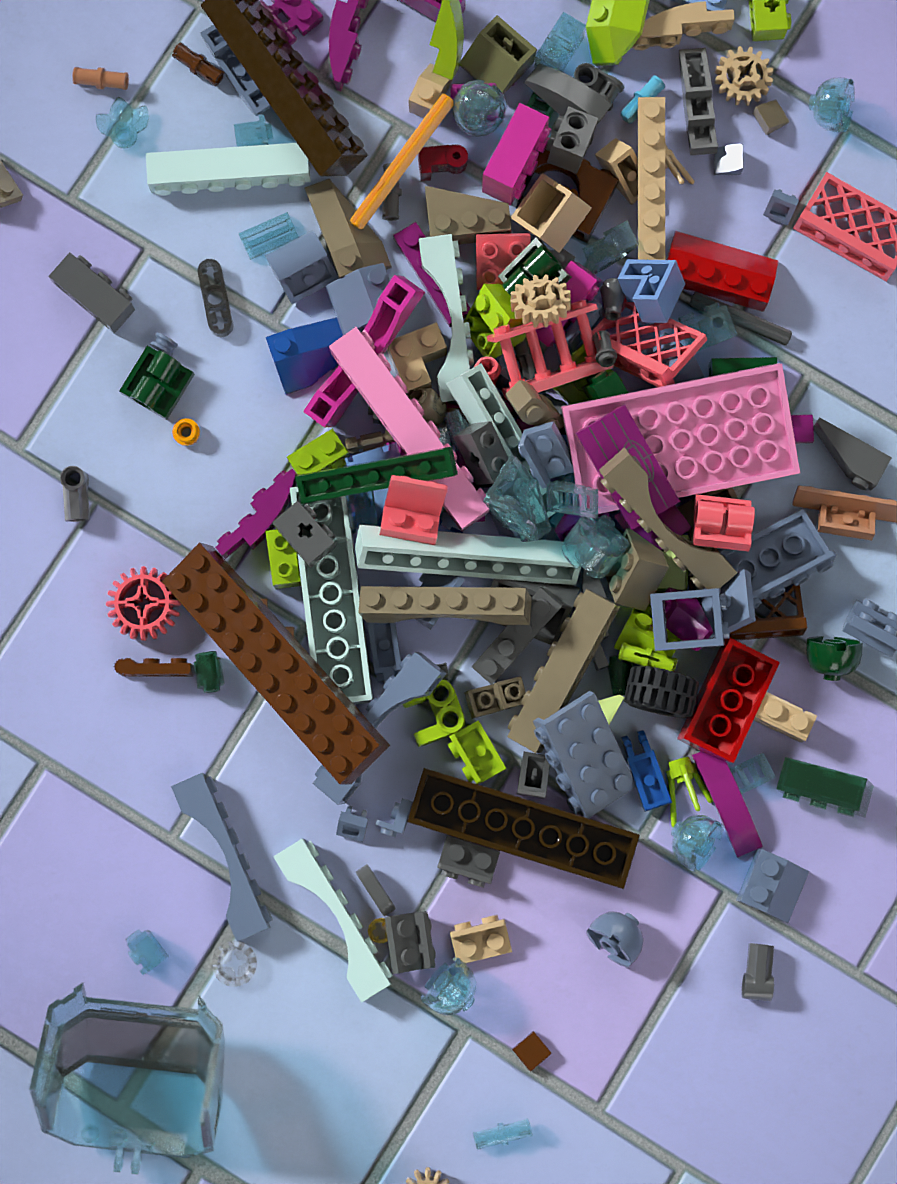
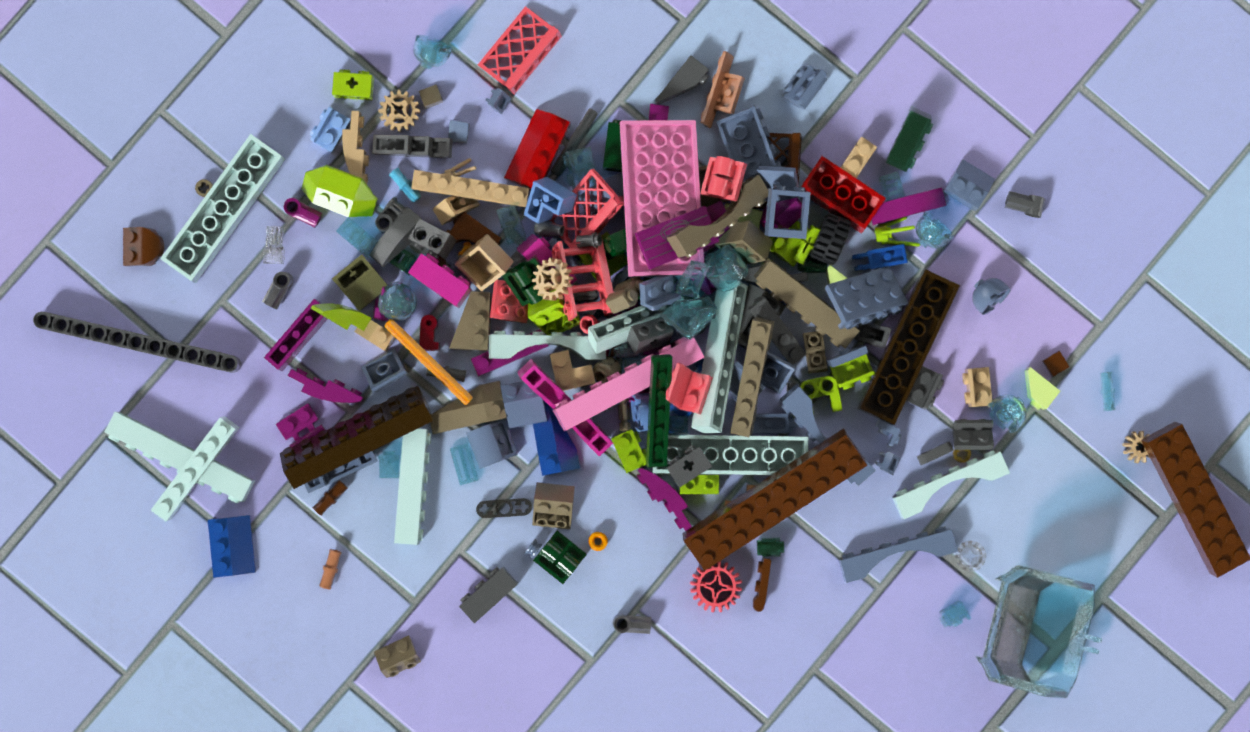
camera: 85 degrees left, 5 degrees up
clear light blue plate [96,97,149,148] -> none
dark green cylinder [806,636,863,681] -> none
none -> sand blue slope [361,348,409,392]
none -> dark tan slope [532,482,575,529]
none -> sand blue slope [761,352,796,394]
none -> sand blue plate [826,345,868,367]
none -> yellowish green slope [1024,367,1061,410]

